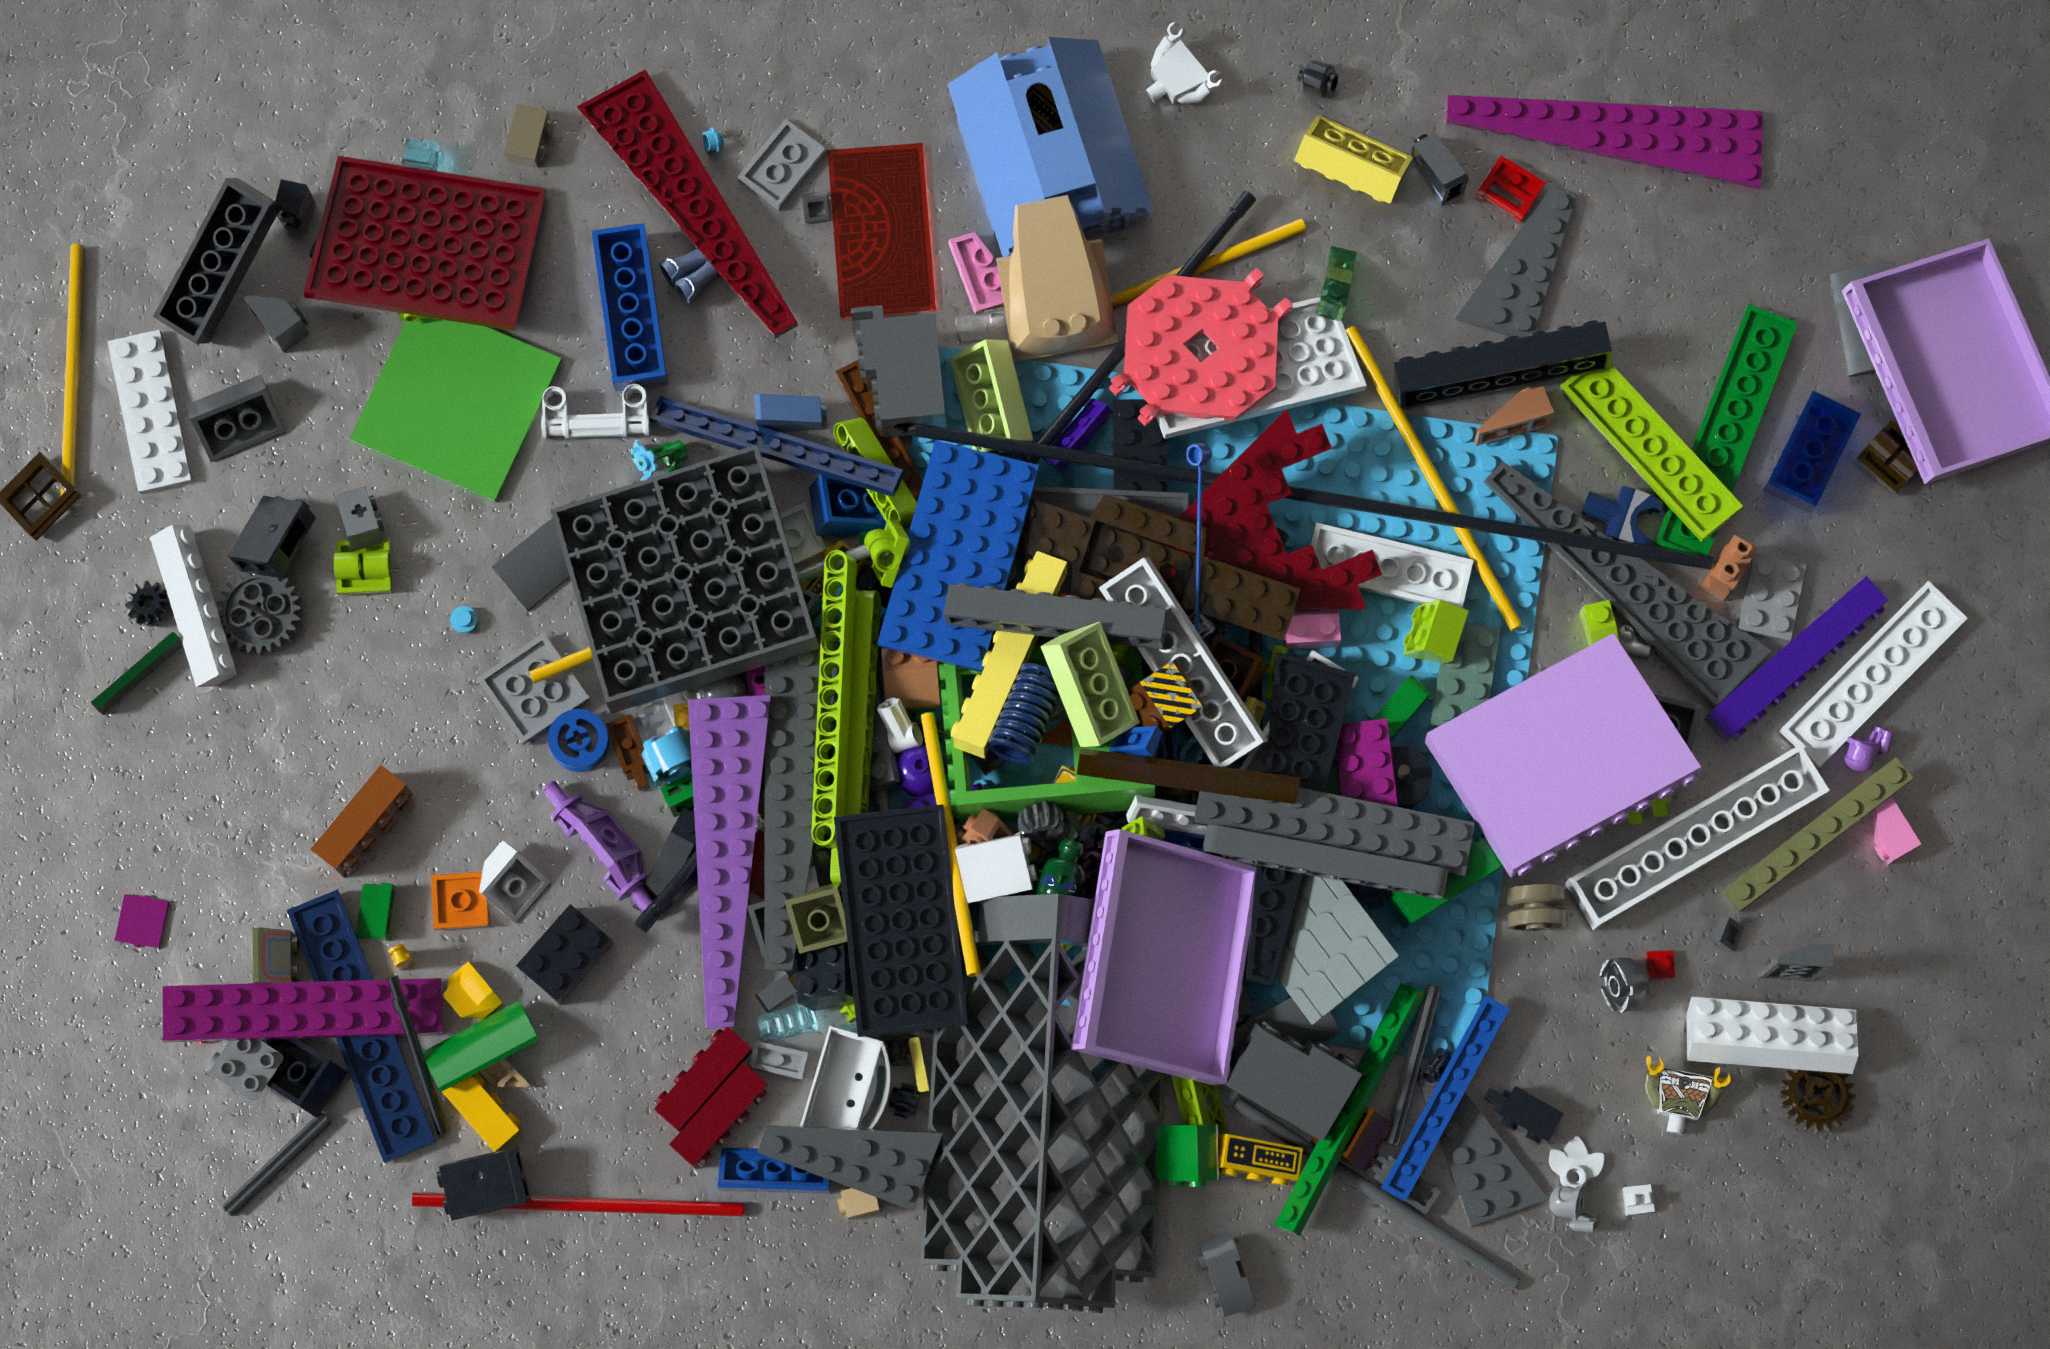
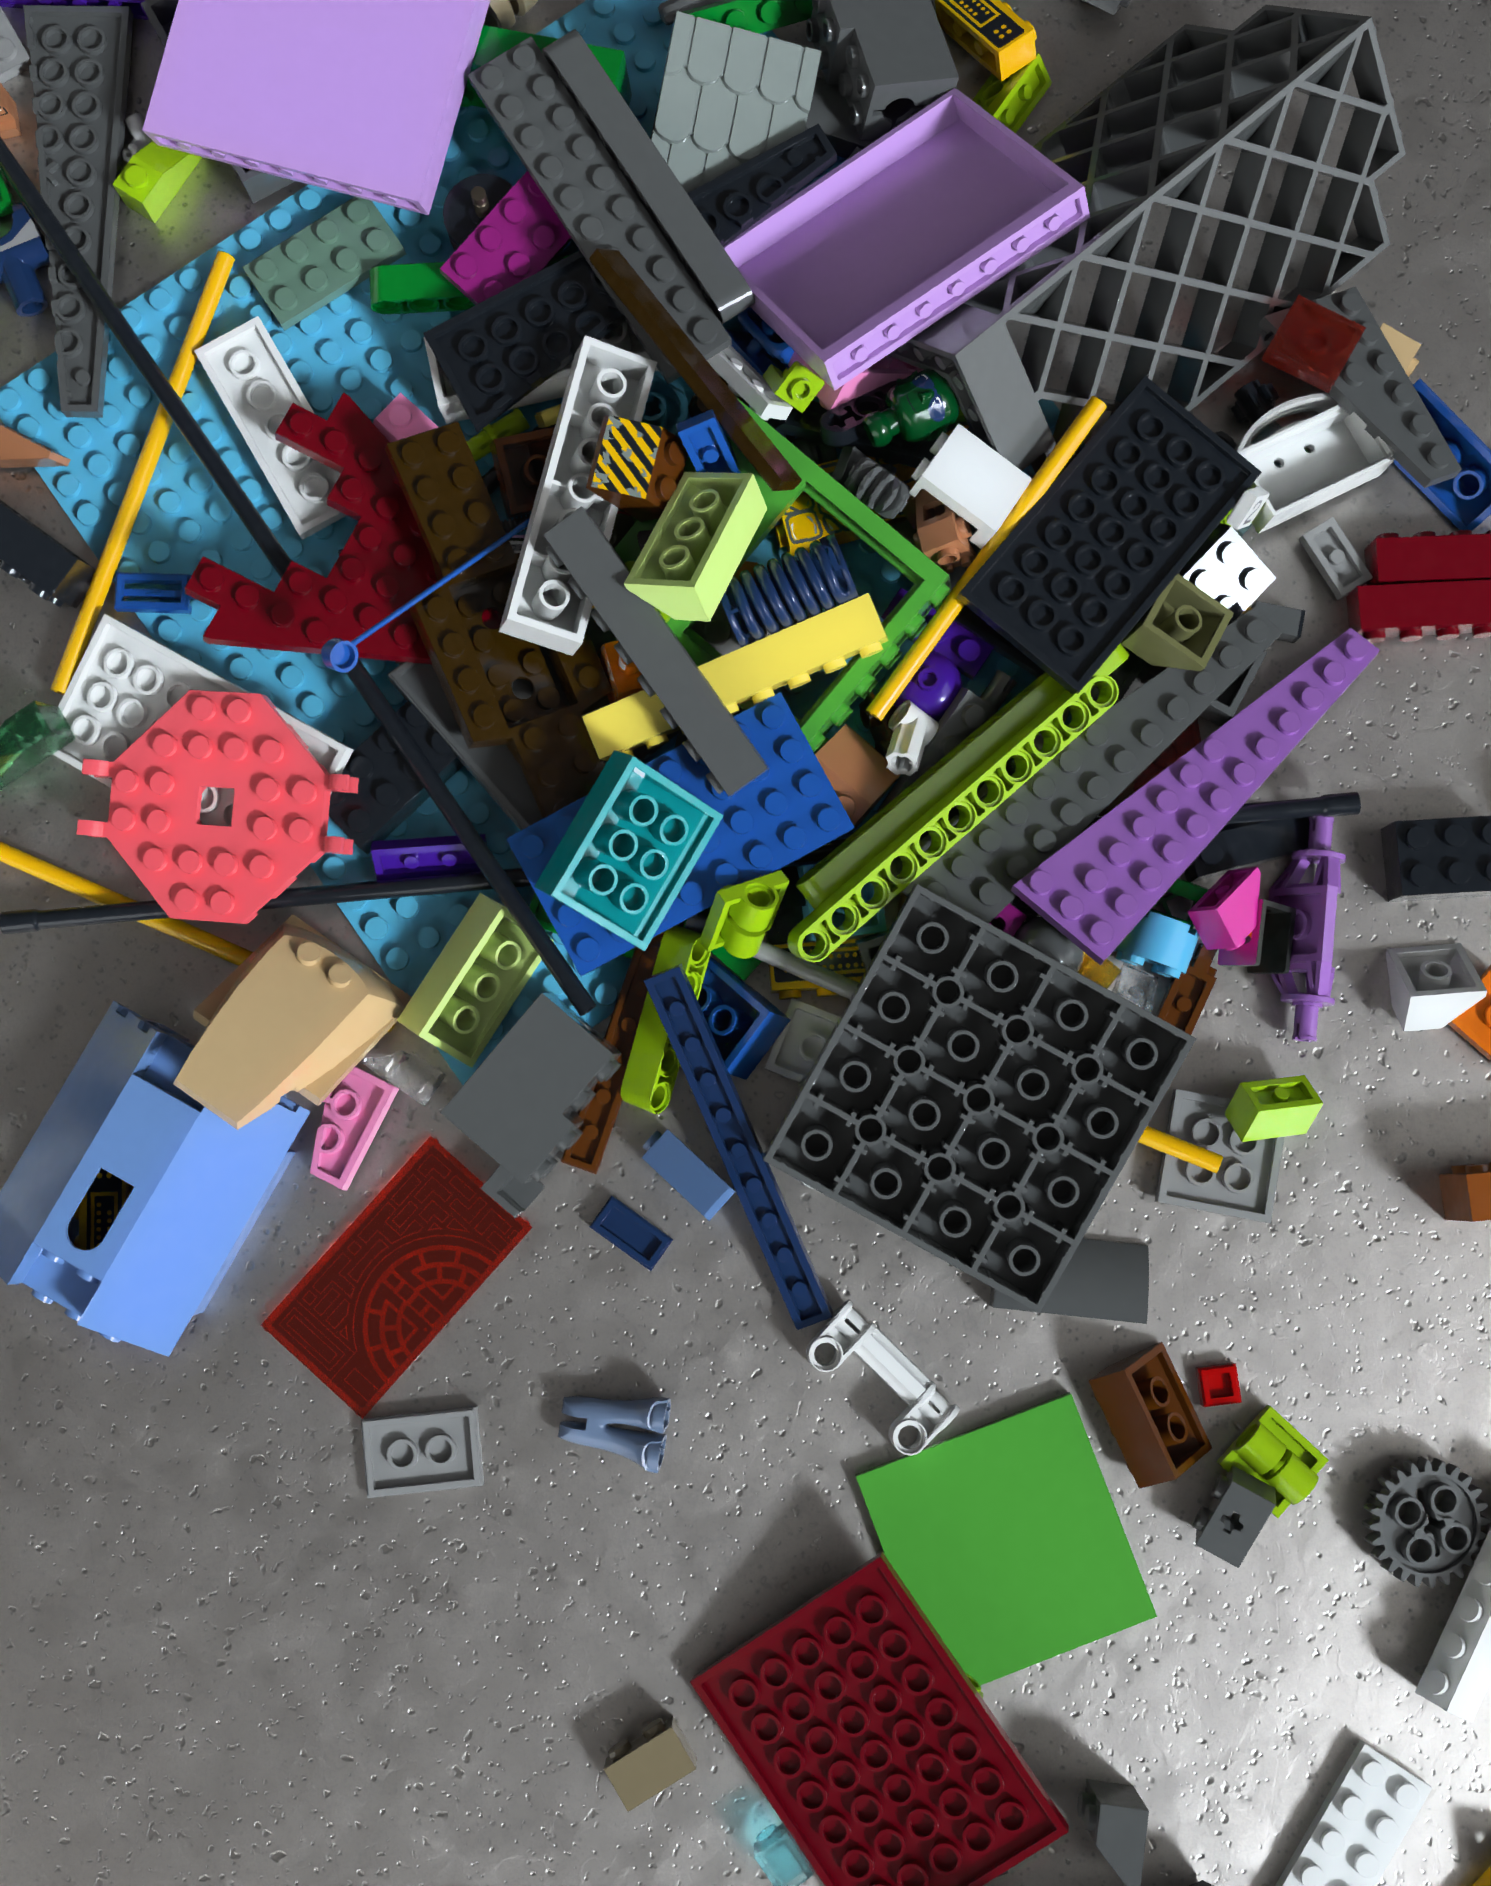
camera: 135 degrees left, 5 degrees up
dark grey slope [187,374,285,462] -> none
black piece [228,496,316,578] -> none
medium azure plate [450,606,478,633] -> none
blue wheel [548,709,609,772] -> none
dark red wing [577,69,798,338] -> none
blue brick [592,223,668,391] -> none
plant [631,440,689,481] -> none
medium azure plate [702,127,724,153] -> none
clear light blue slope [756,1004,818,1043] -> none
flat silver slope [801,191,831,224] -> none
light yellow tile [908,1037,930,1095] -> none
green piece [1156,1124,1219,1187] -> none
lime slope [1403,599,1468,664] -> none
none -> blue tile [114,572,192,614]
none -> teal slope [534,750,724,951]
none -> dark blue tile [589,1195,674,1271]
none -> reddish brown slope [1089,1342,1212,1489]
none -> dark pink slope [1187,867,1261,951]
none -> red tile [1195,1362,1242,1407]
none -> pearl dark grey piece [1218,899,1296,974]
none -> lime panel [1225,1075,1323,1142]
none -> white tile [1226,486,1270,530]
none -> clear red tile [1262,295,1366,393]

